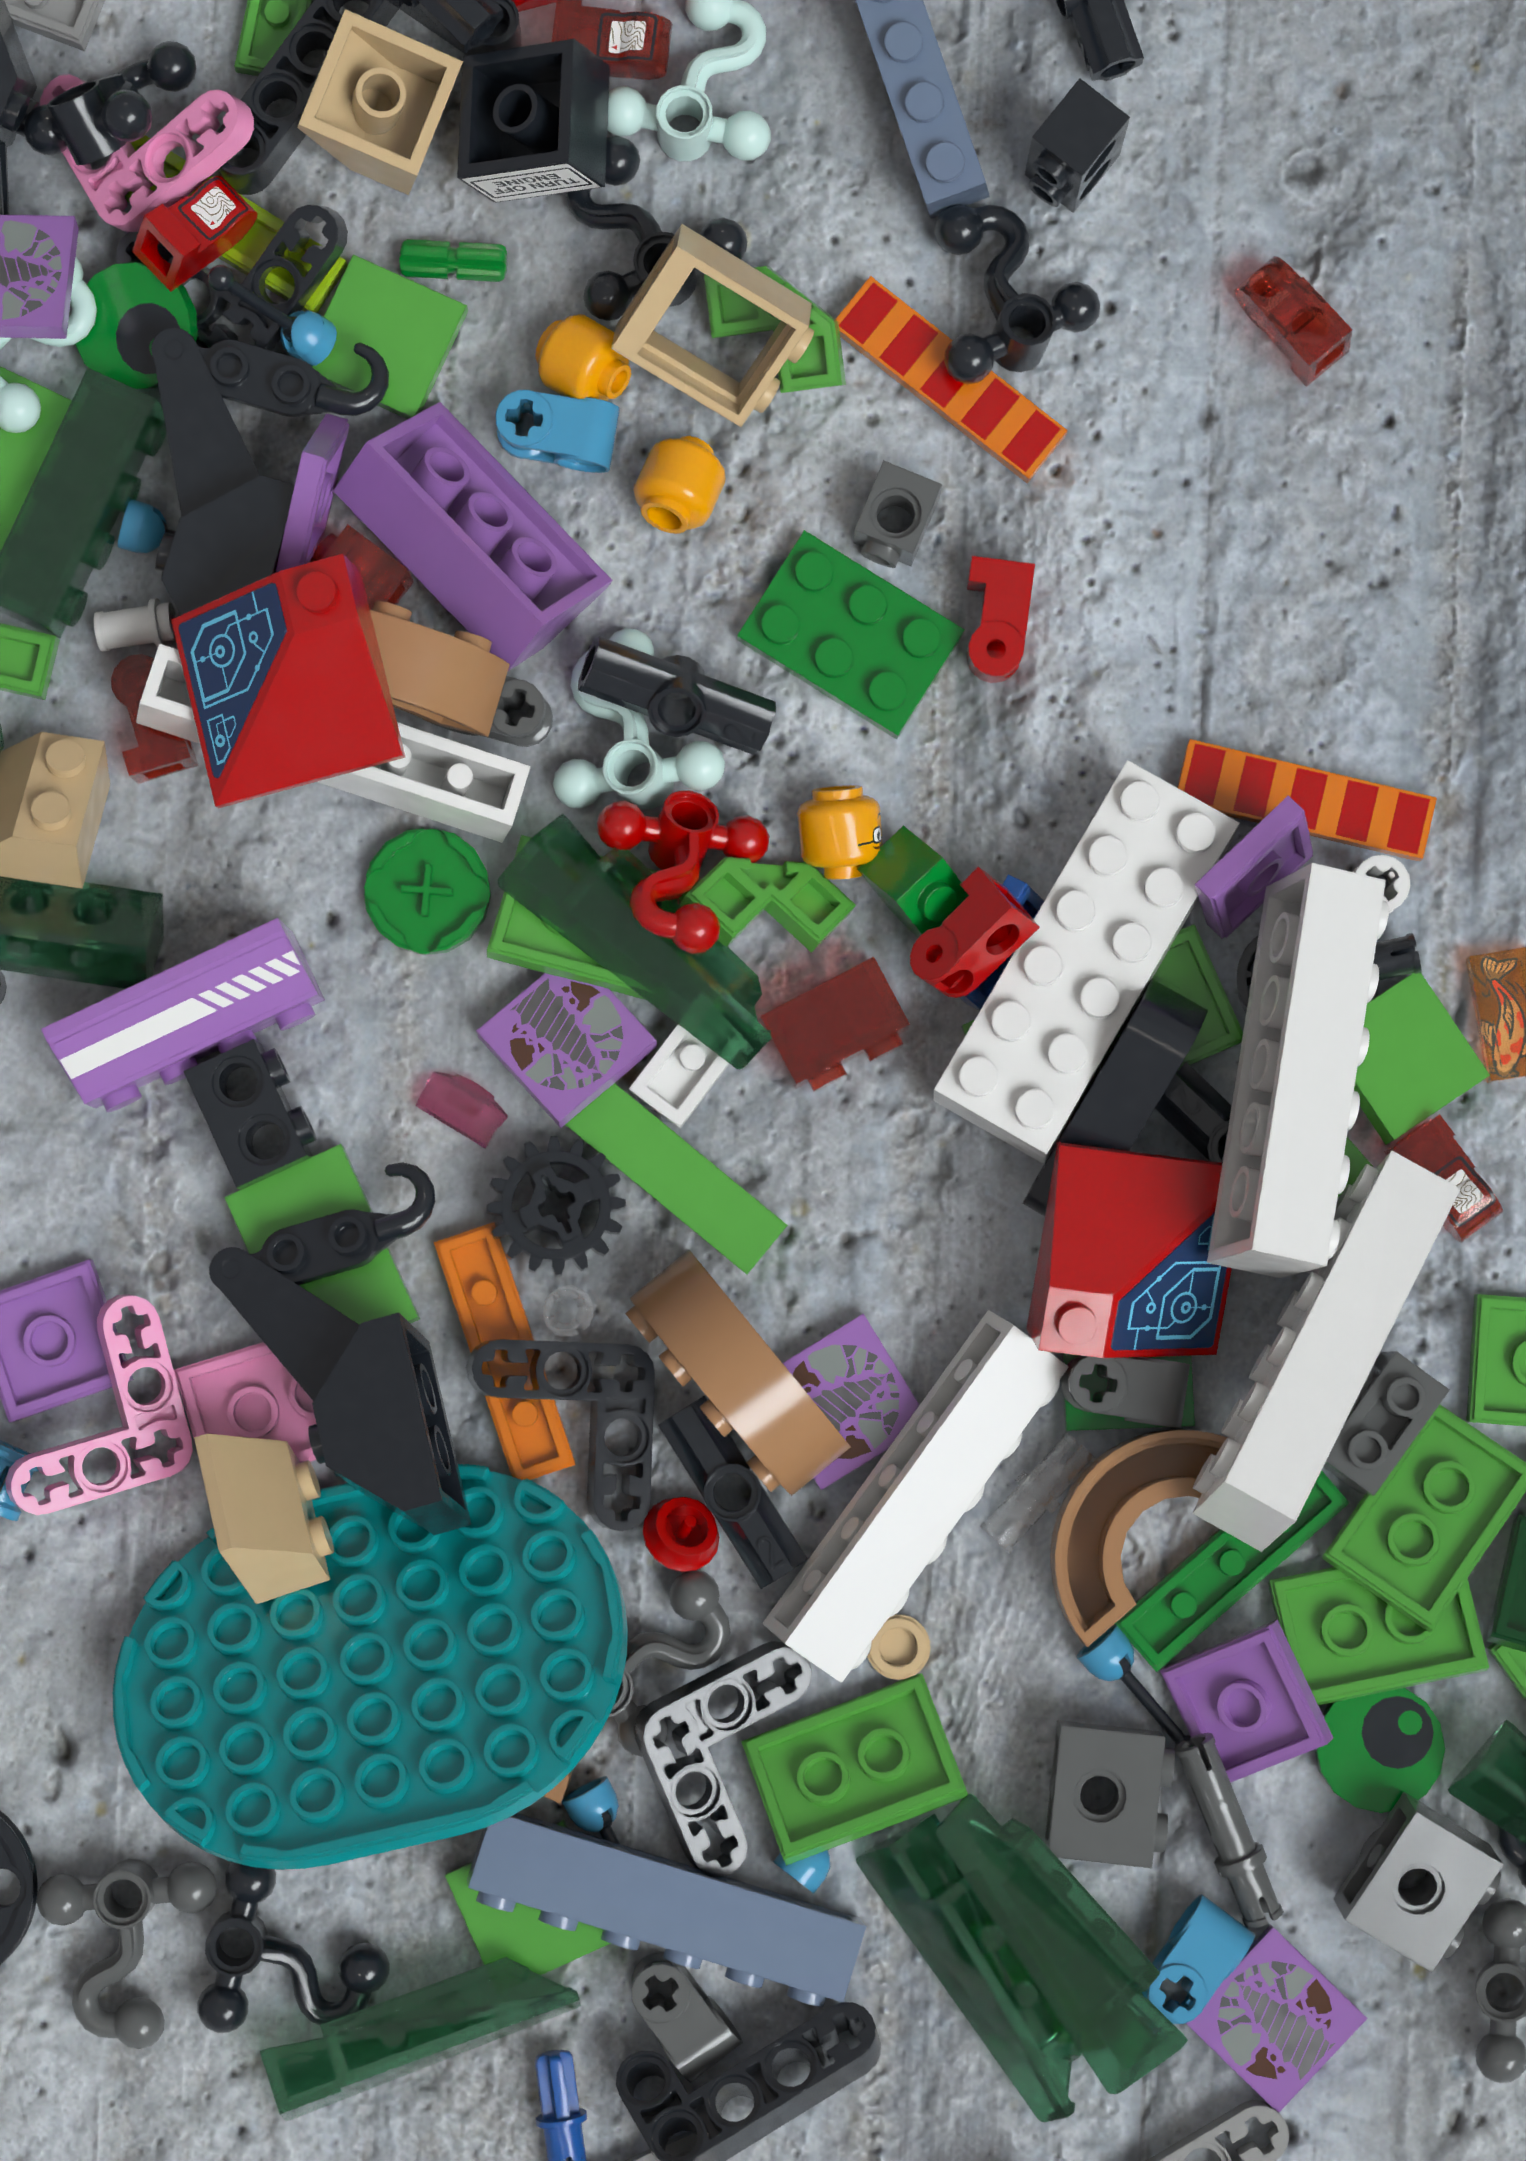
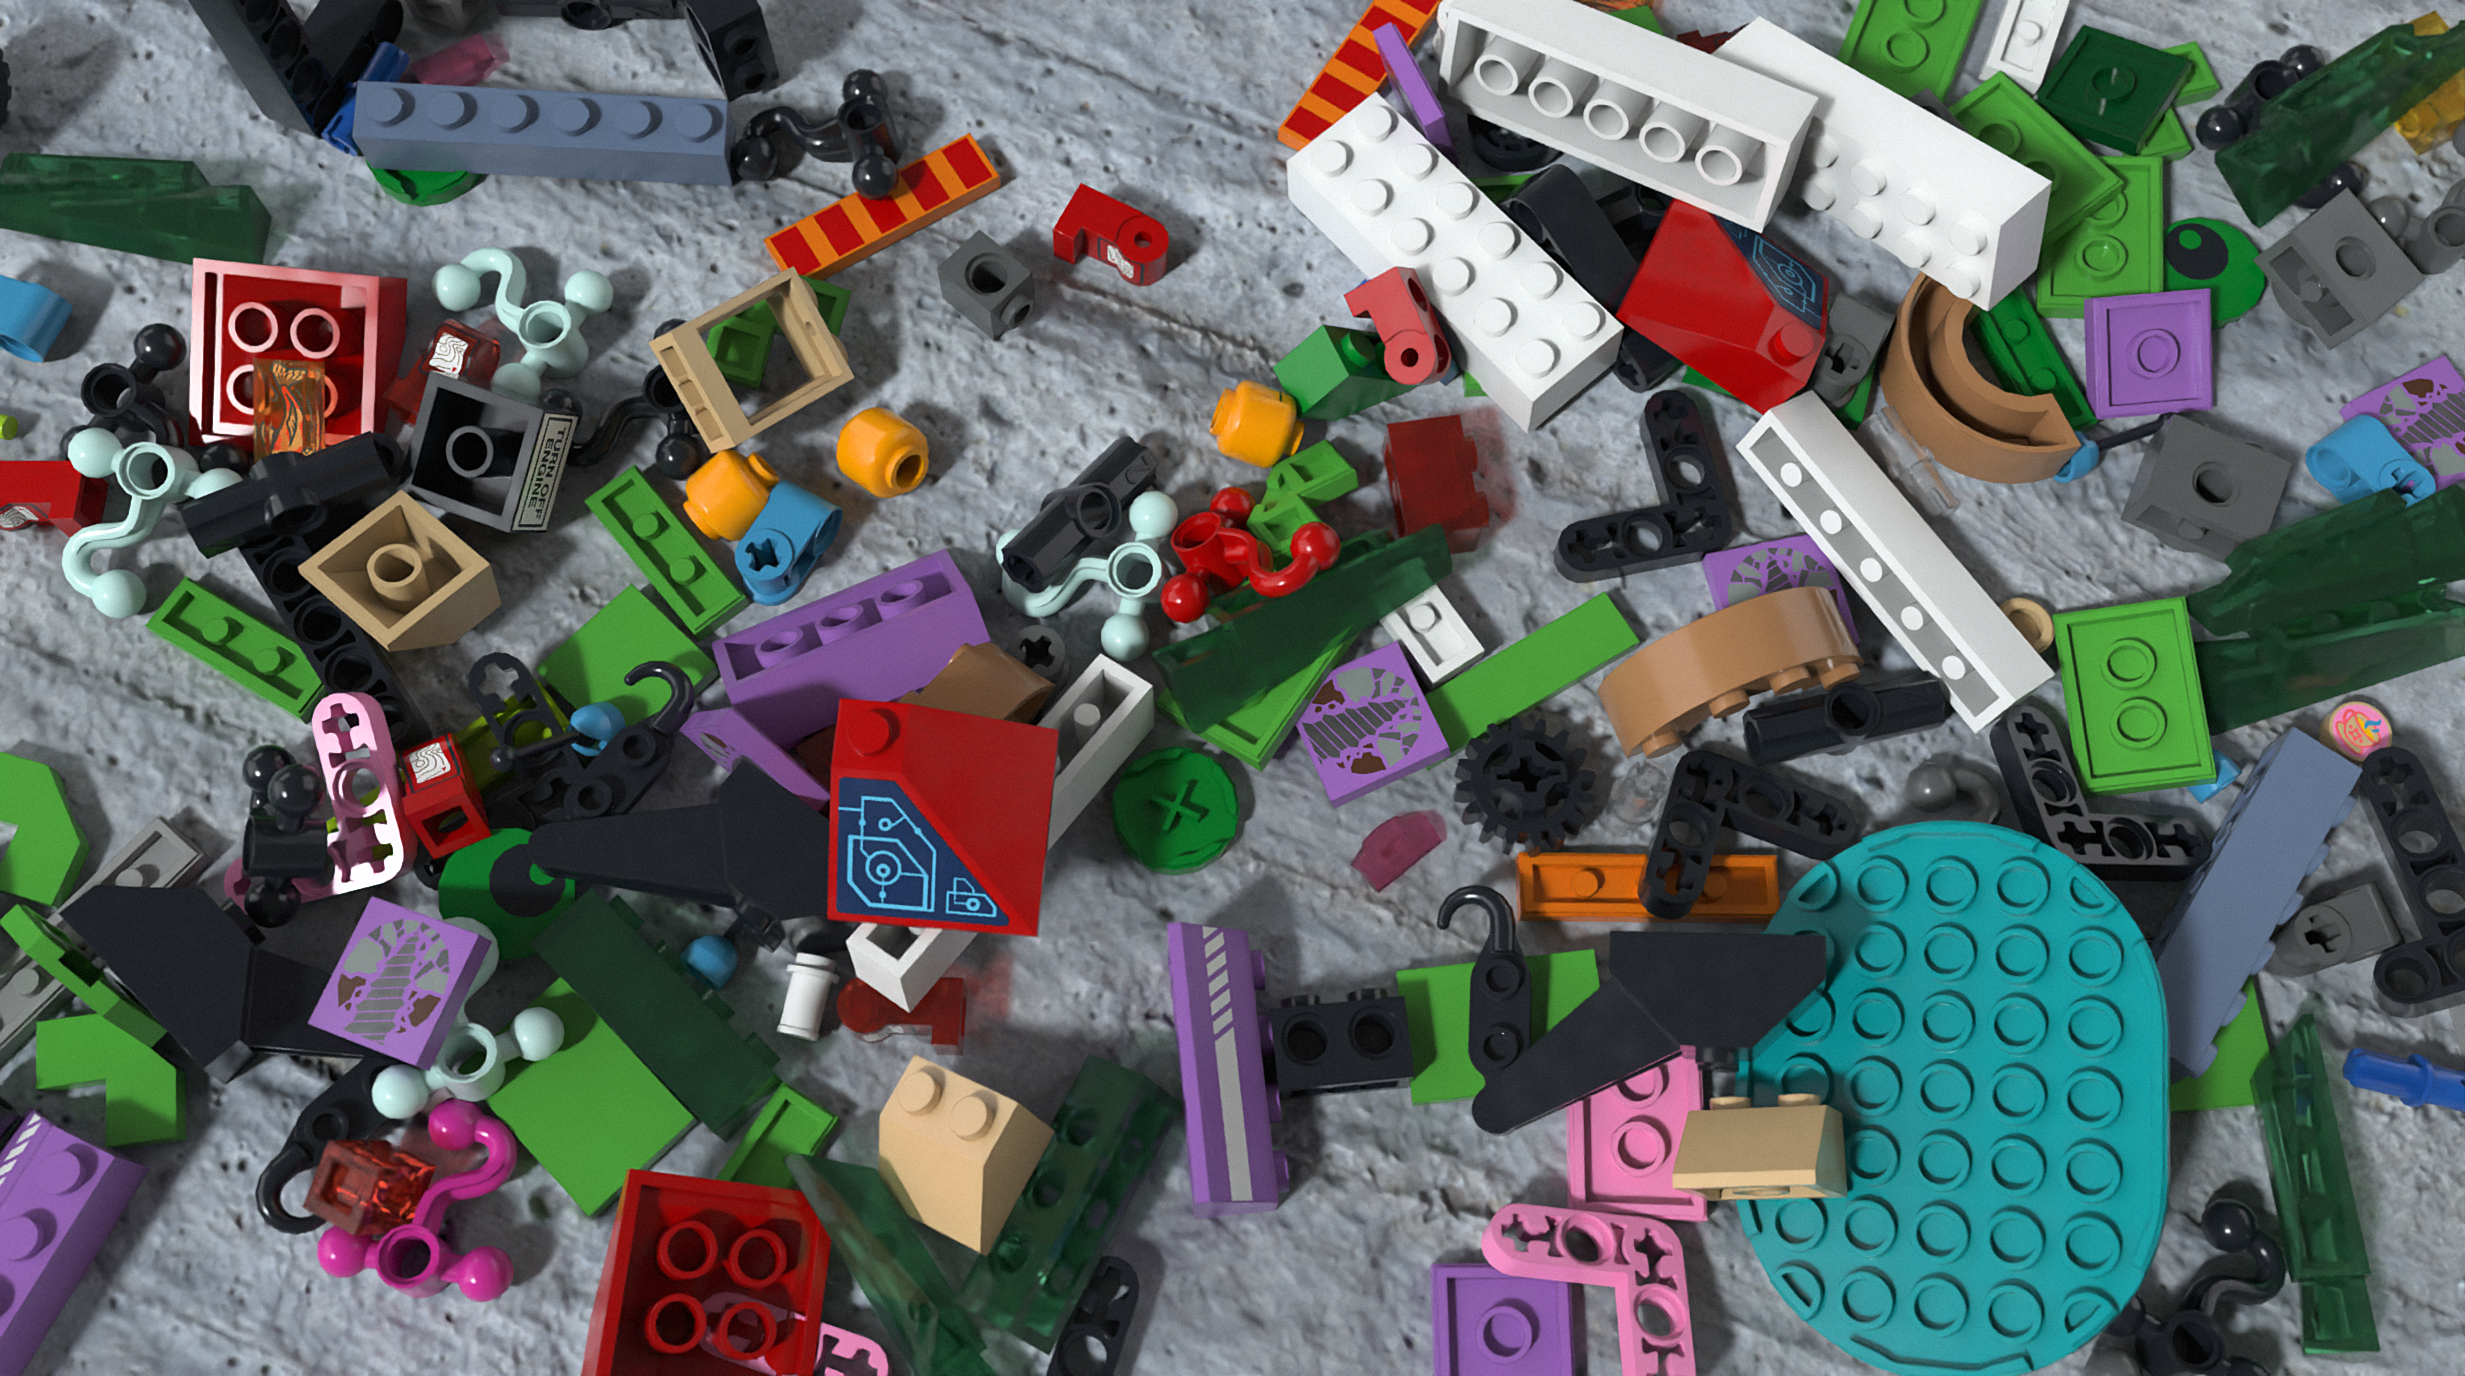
camera: 80 degrees left, 15 degrees down
green piece [399,239,508,282] -> none
red hat [642,1497,720,1572] -> none
green plate [737,530,965,739] -> none
dark grey pin [1174,1733,1284,1928] -> none
none -> bright green tile [584,465,750,642]
none -> black beam [1553,390,1732,583]
none -> tile [2319,702,2392,768]

